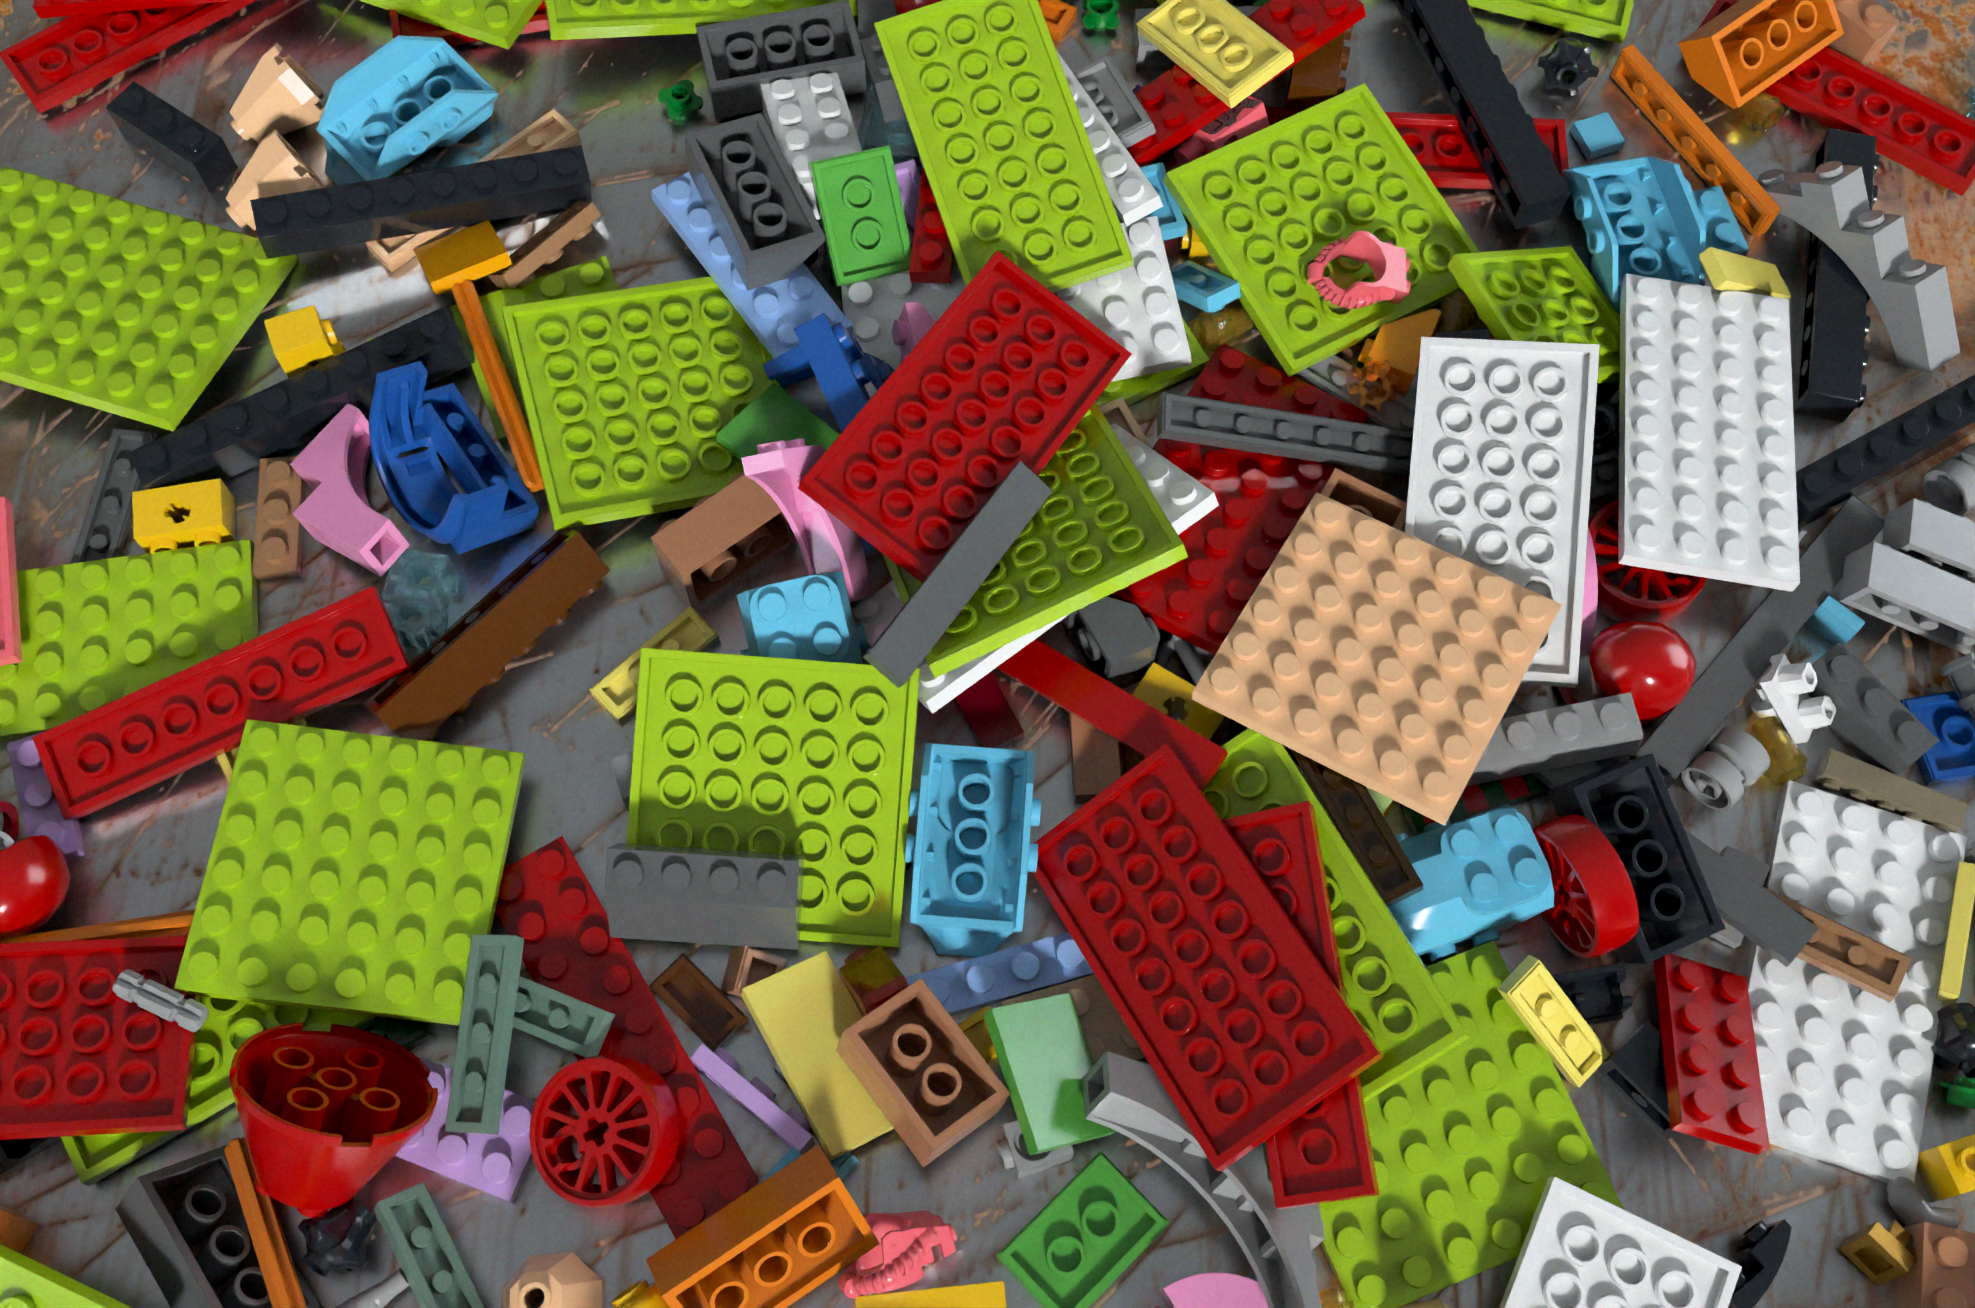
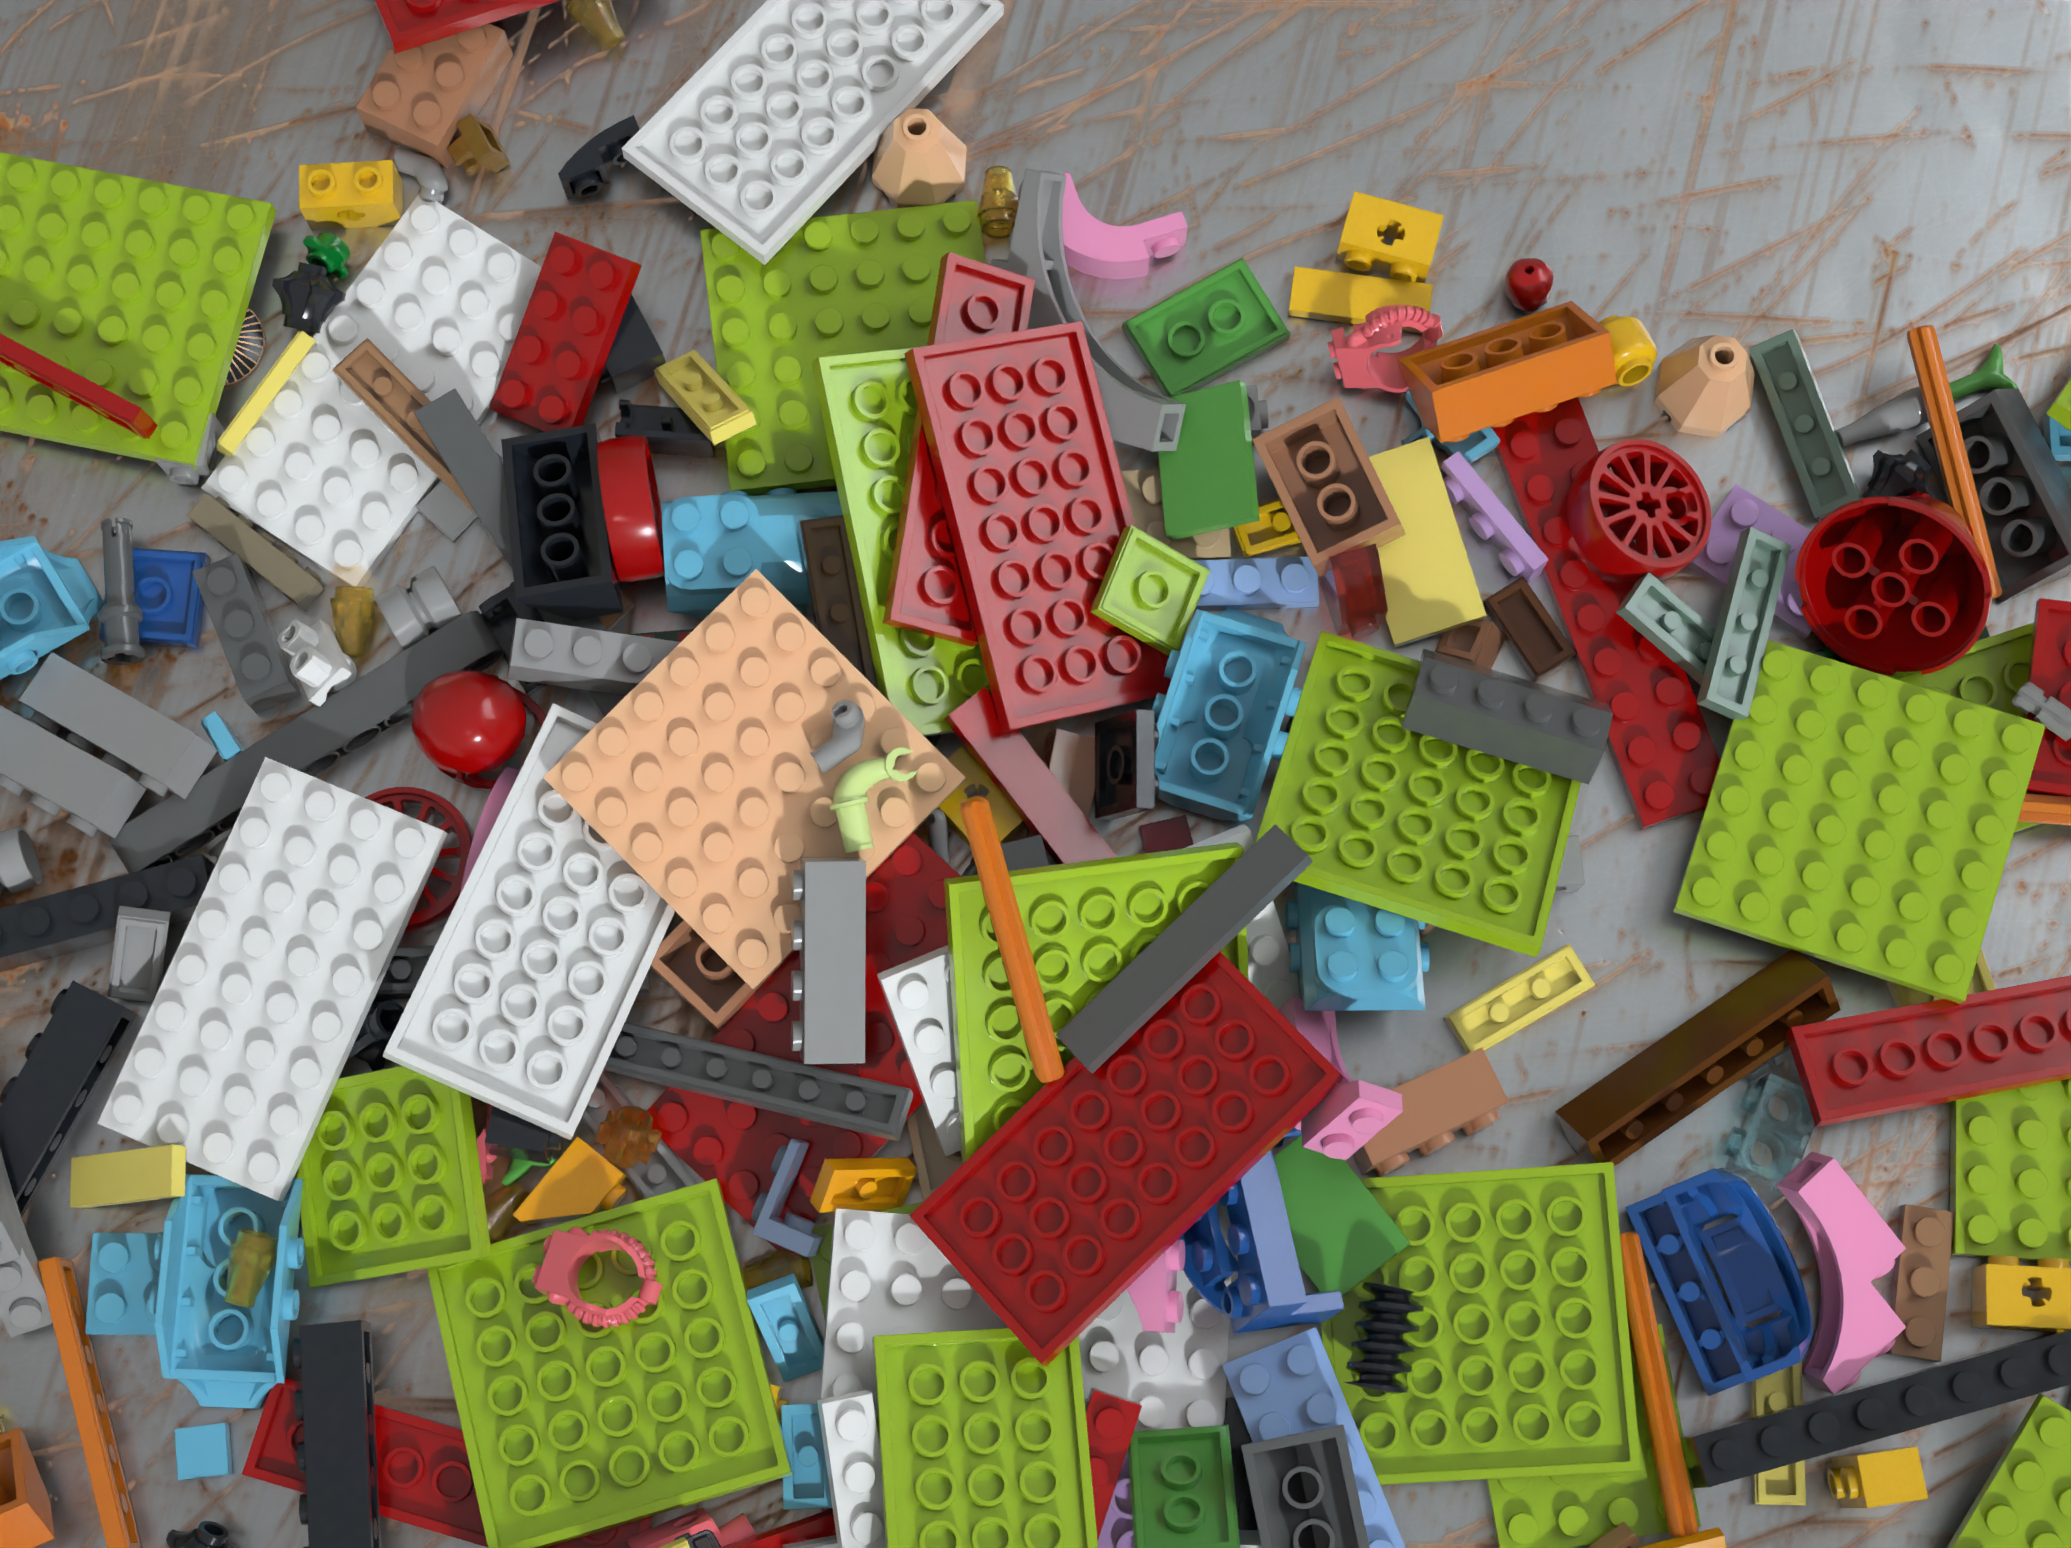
camera: 165 degrees left, 10 degrees up
none -> light grey tile [107,906,171,1003]
none -> clear yellow cone [224,1228,278,1308]
none -> sand blue bracket [751,1139,824,1257]
none -> light grey brick [791,857,866,1064]
none -> light grey arm [810,700,865,773]
none -> light orange plate [810,1157,917,1213]
none -> yellowish green piece [829,747,918,853]
none -> orange axle [959,796,1065,1083]
none -> lime tile [1090,525,1210,656]
none -> black plate [1095,709,1159,820]
none -> black piece [1343,1282,1424,1394]

